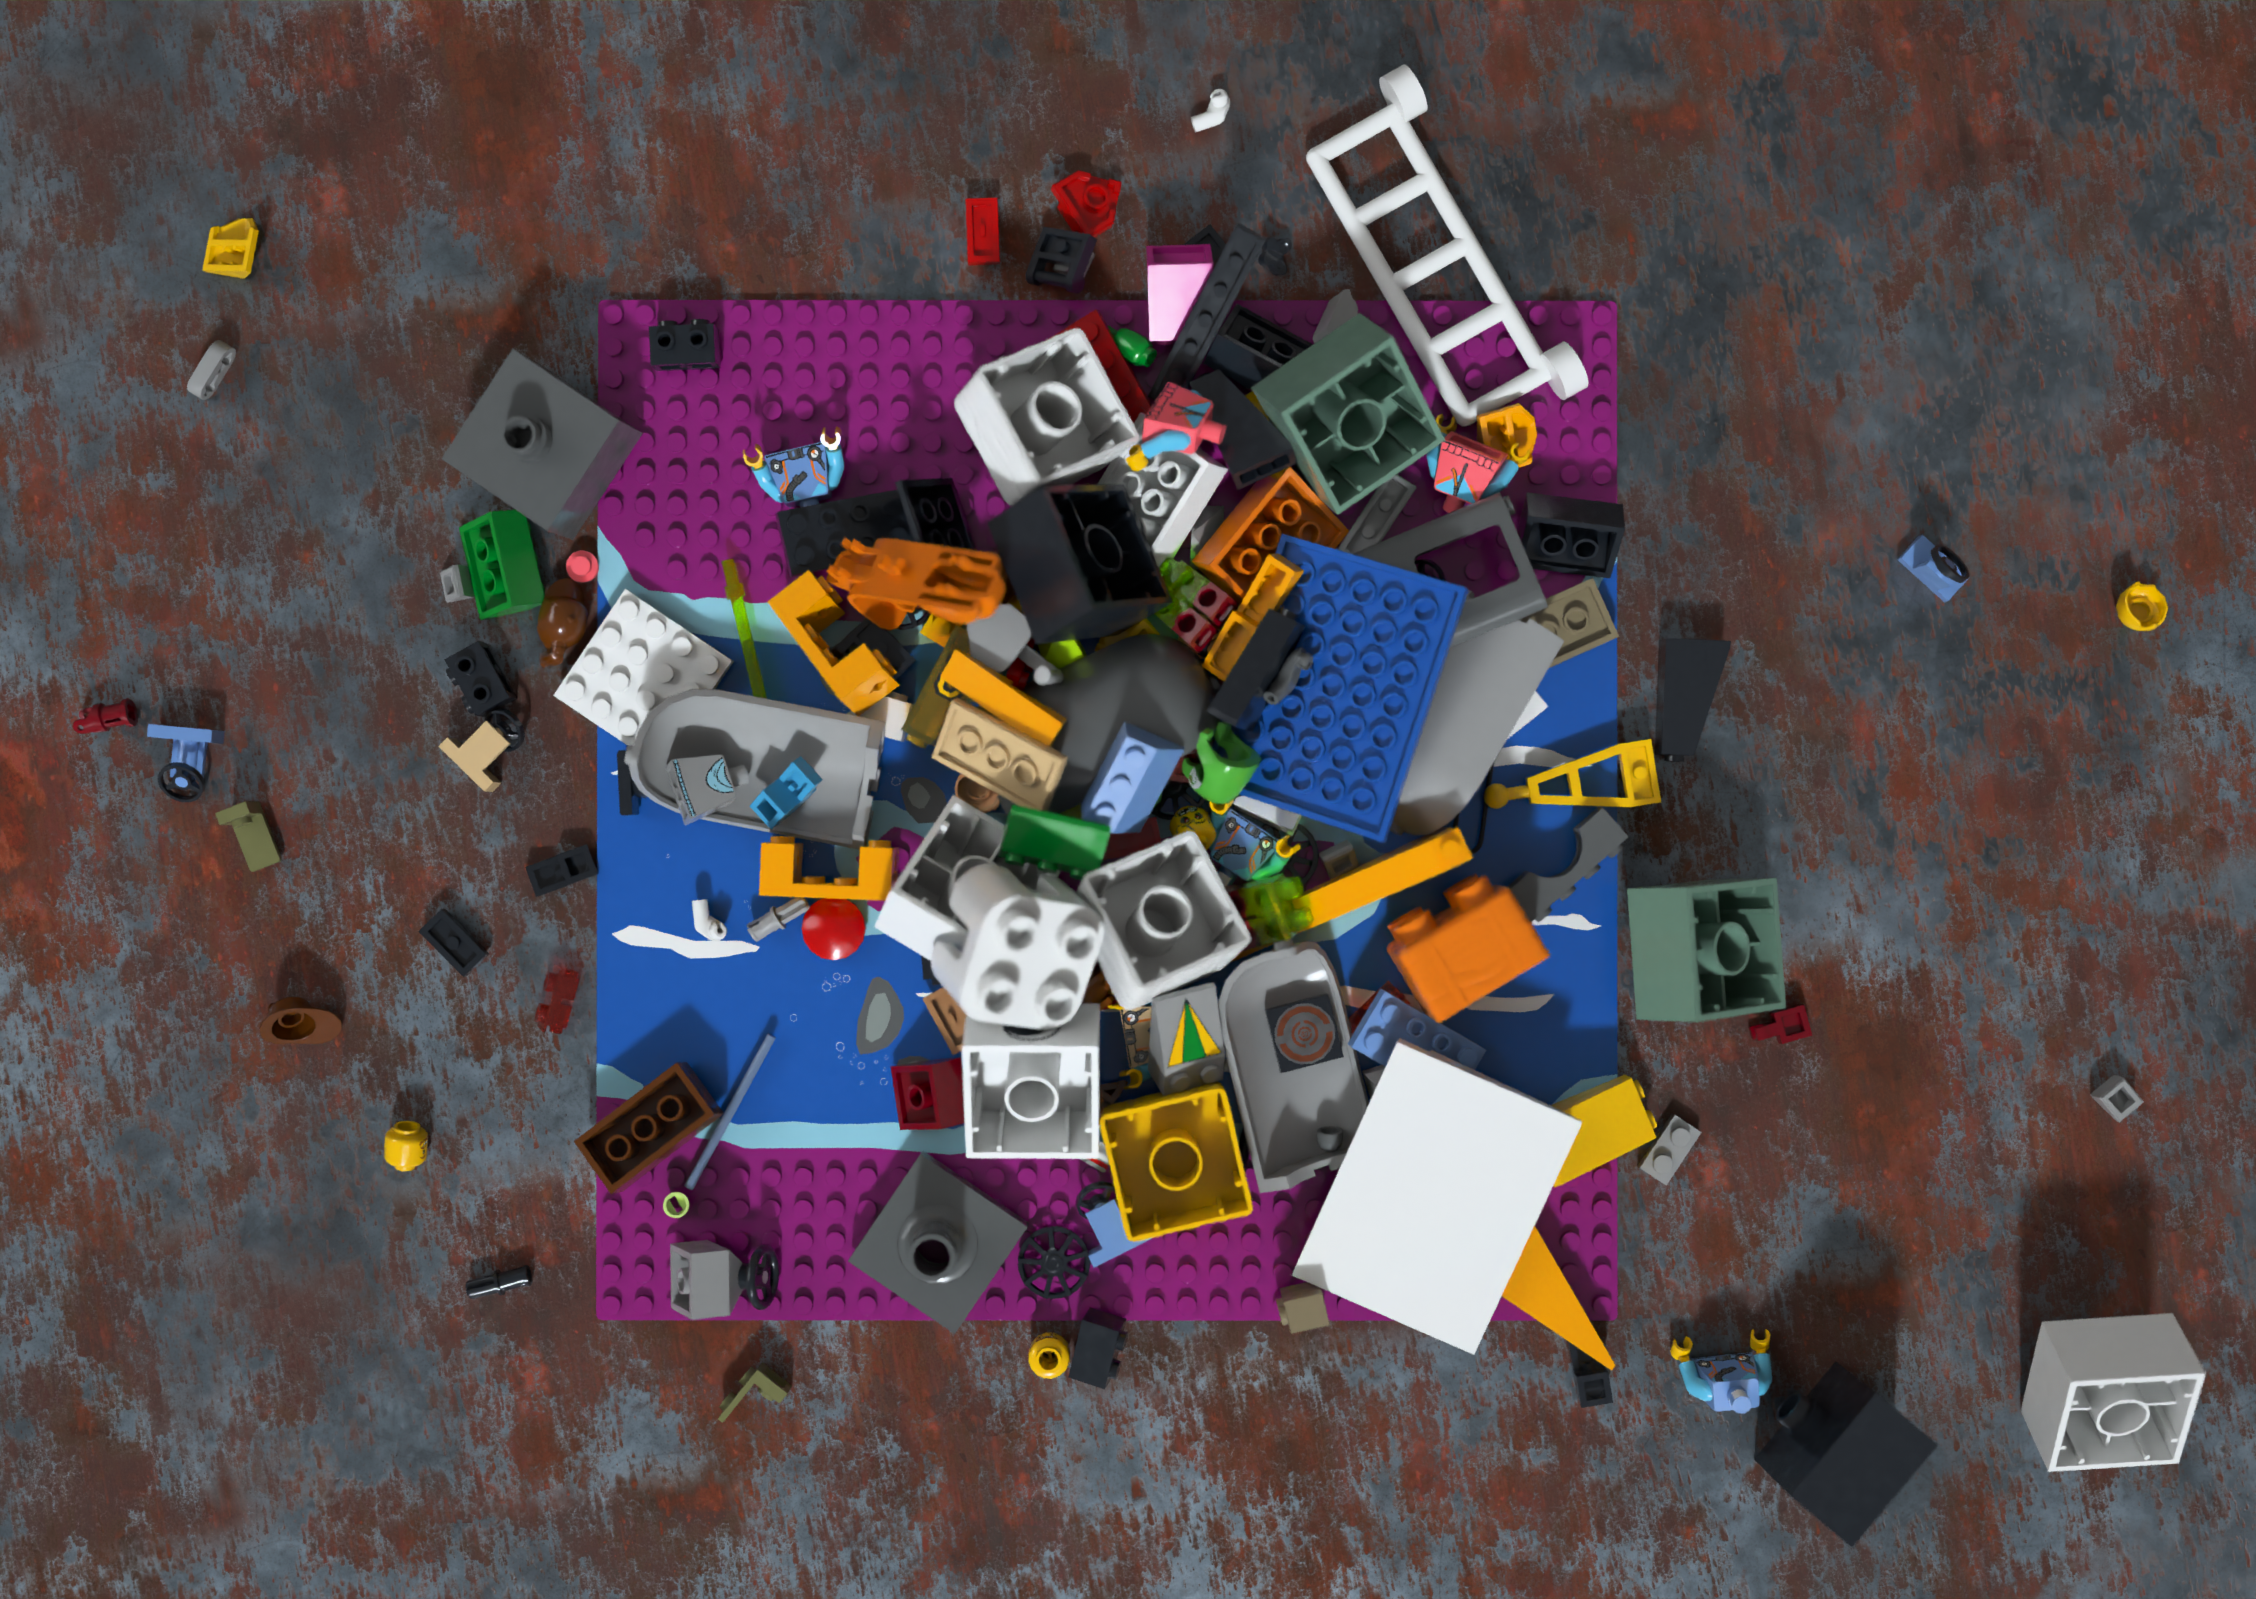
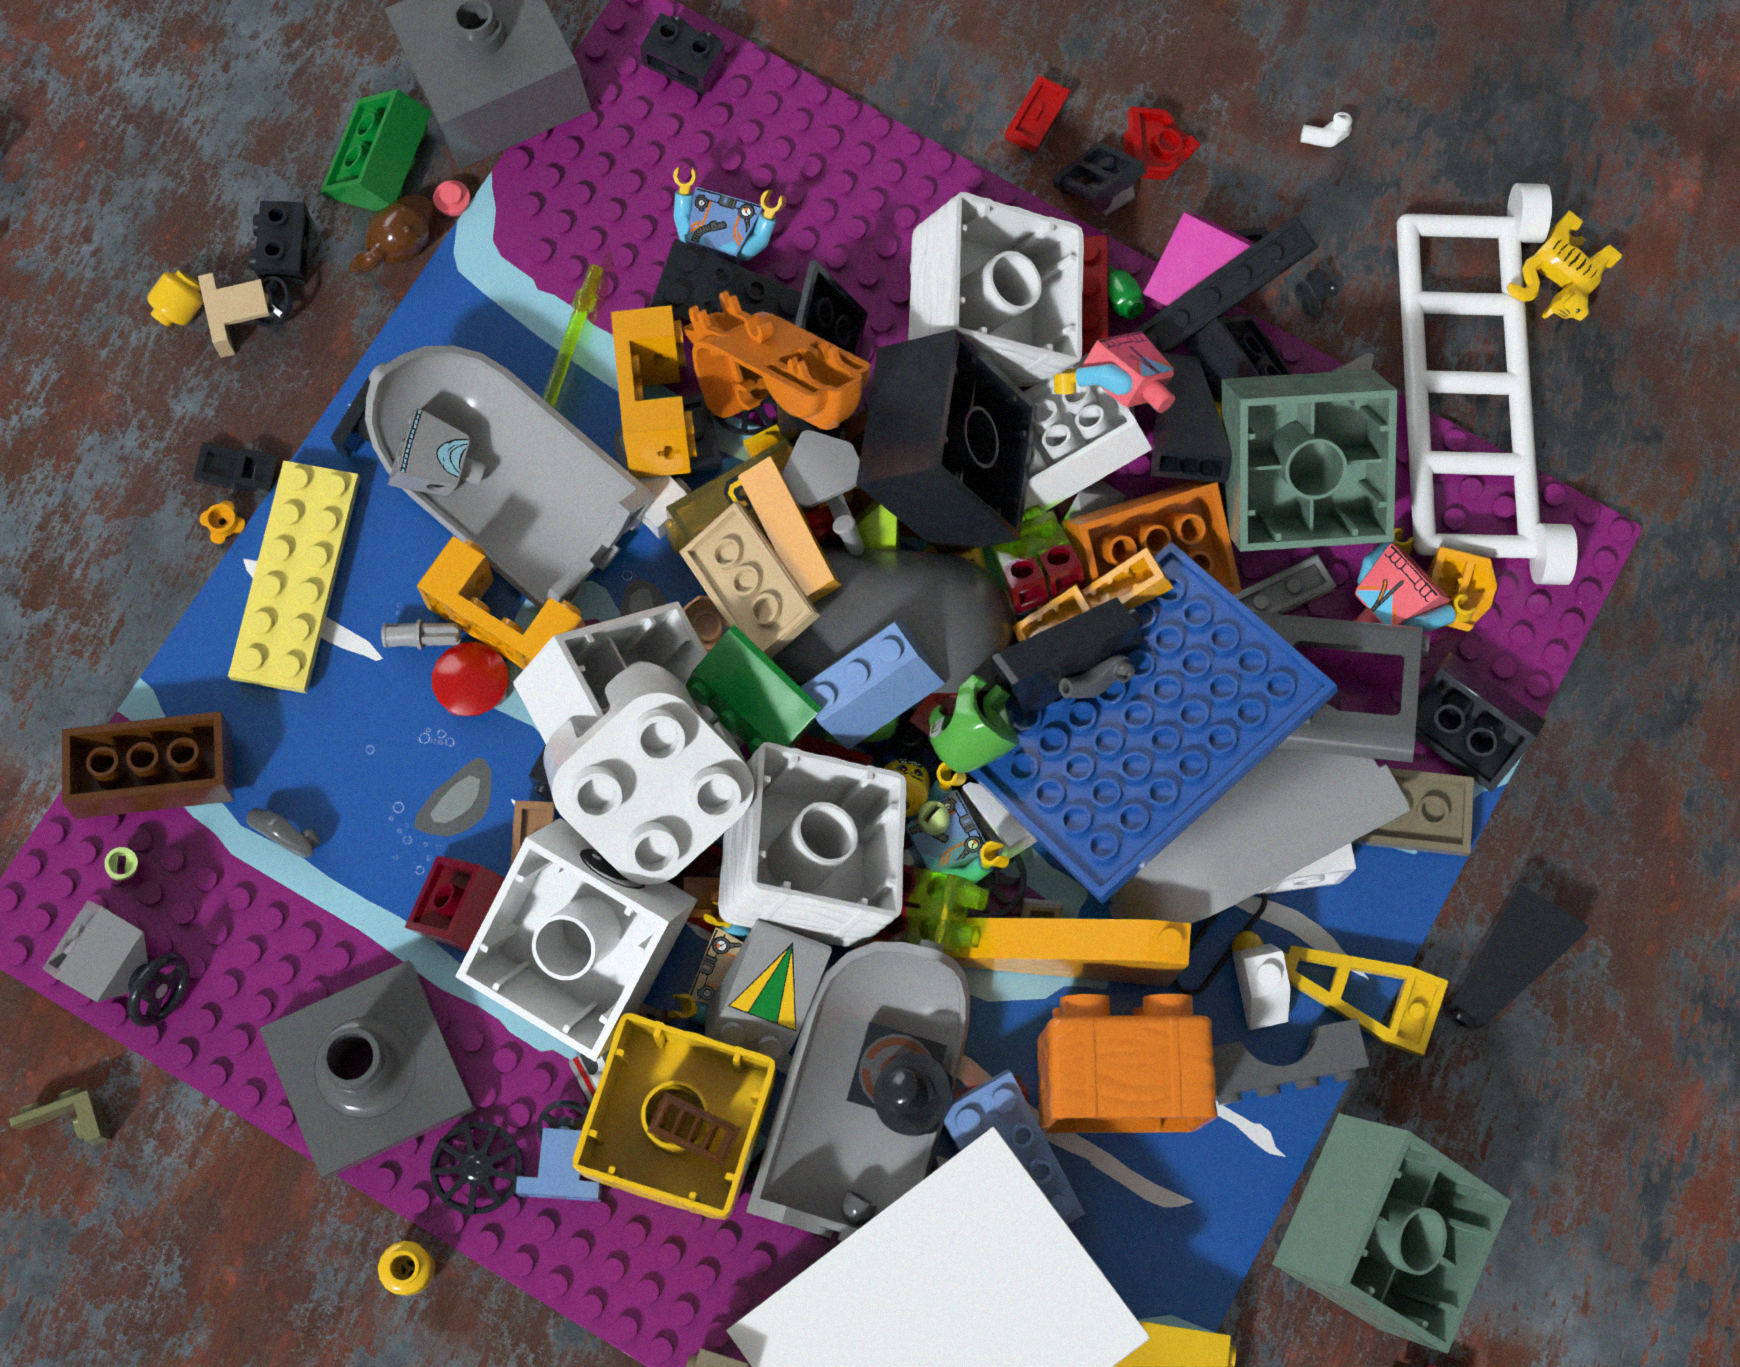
camera: 25 degrees right, 15 degrees down
black plate [418,908,489,977] -> none
light grey slope [440,565,475,603] -> none
clear red hinge [535,964,580,1034] -> none
white plate [553,589,734,745] -> none
sand blue axle [684,1033,776,1190] -> none
white arm [692,899,727,941] -> none
dark azure brick [750,756,823,830] -> none
black brick [1068,1307,1128,1389] -> none
none -> yellow head [147,269,204,327]
none -> light orange plate [200,500,245,544]
none -> light yellow plate [228,461,360,694]
none -> dark grey arm [246,808,321,858]
none -> reddish brown slope [647,1092,741,1167]
none -> black plate [873,1053,953,1136]
none -> yellowish green hinge [918,800,950,835]
none -> white slope [1232,943,1291,1030]
none -> yellow animal [1507,210,1622,321]

